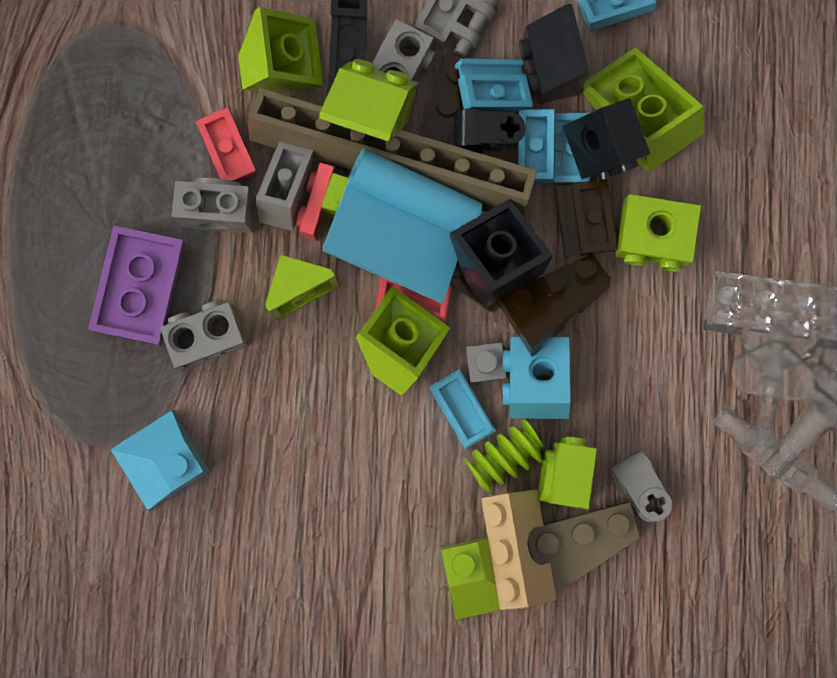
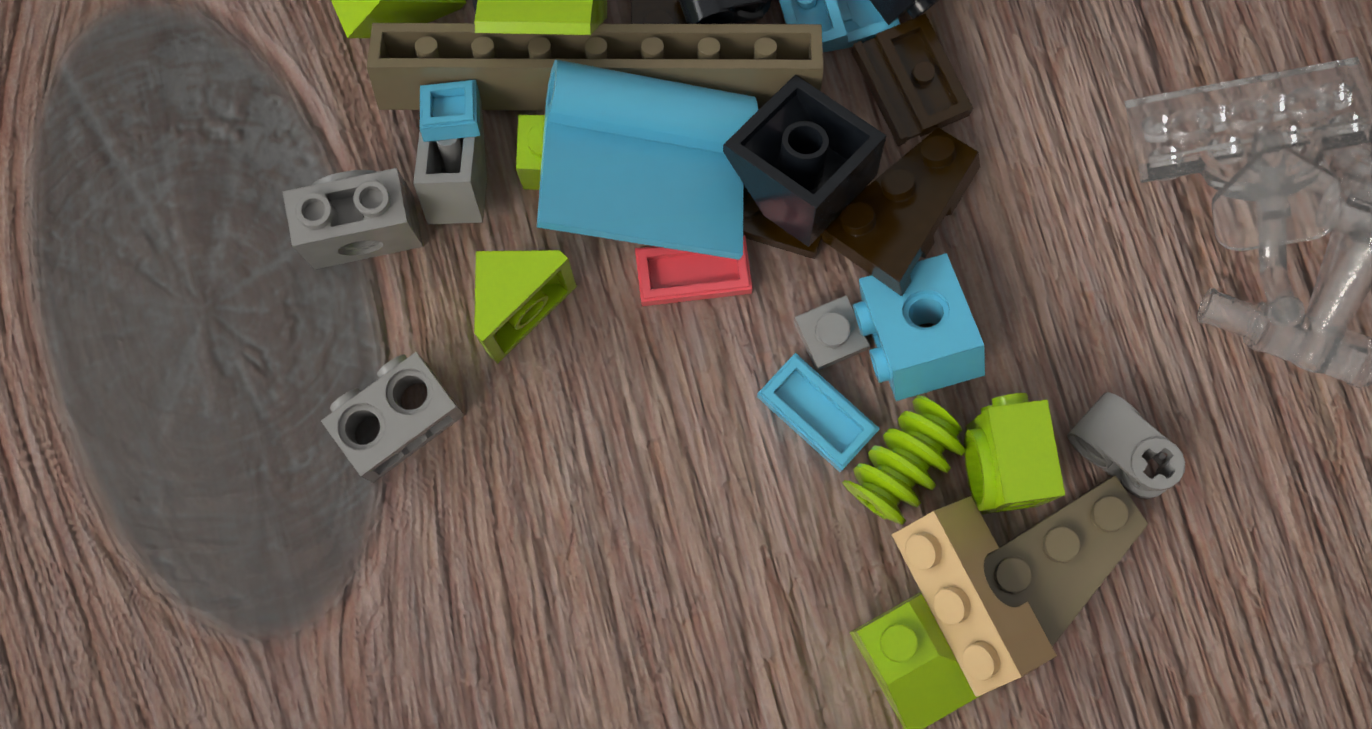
camera: 15 degrees left, 5 degrees down
medium lavender plate [88,225,186,346] -> none
medium azure slope [110,410,210,511] -> none
coral plate [195,107,257,183] -> none
coral plate [296,163,336,241] -> none
lime slope [356,285,450,396] -> none
lime brick [615,194,701,272] -> none
none -> medium azure tile [420,79,480,142]

